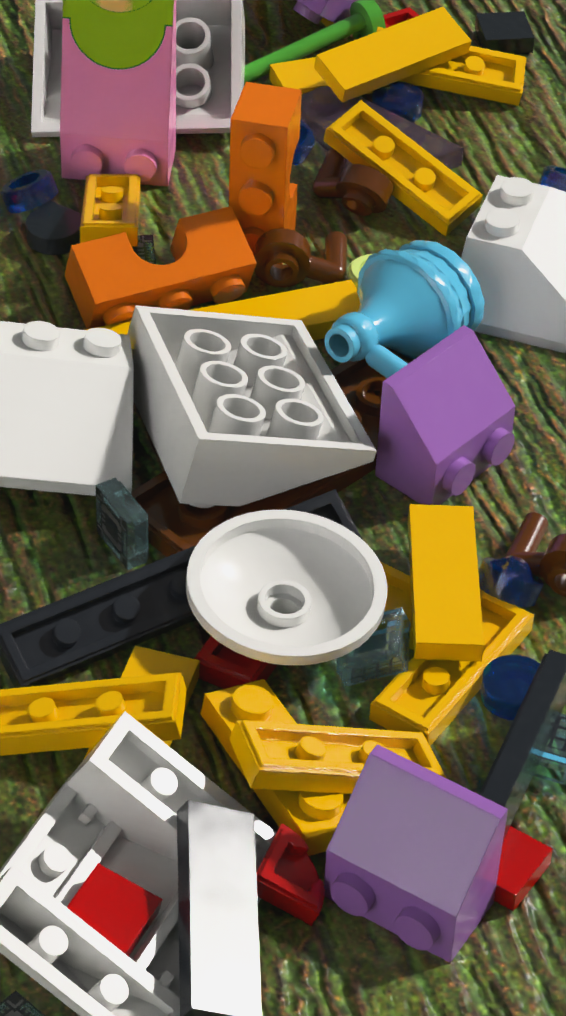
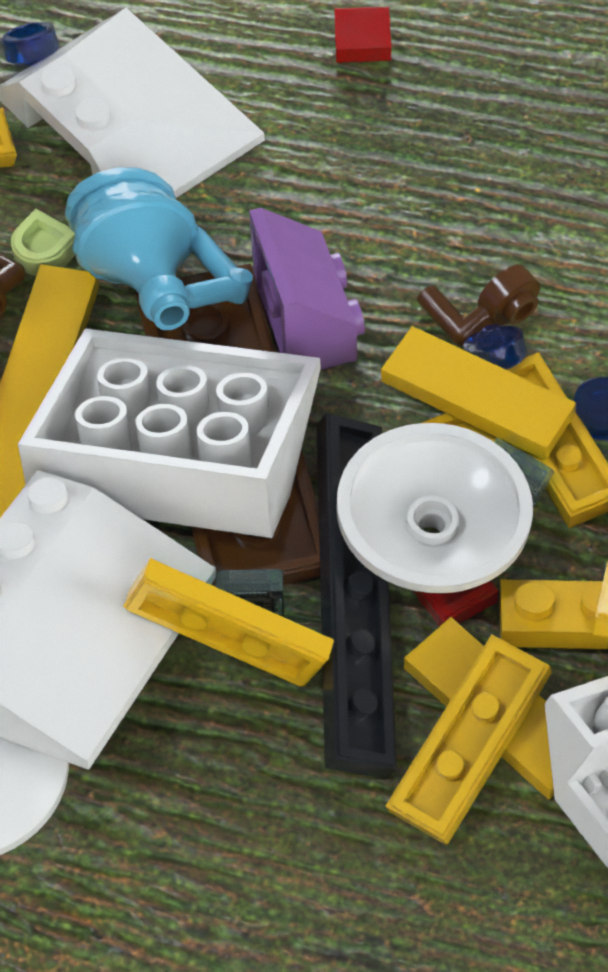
camera: 55 degrees left, 15 degrees up
none -> yellow tile [123,558,334,687]

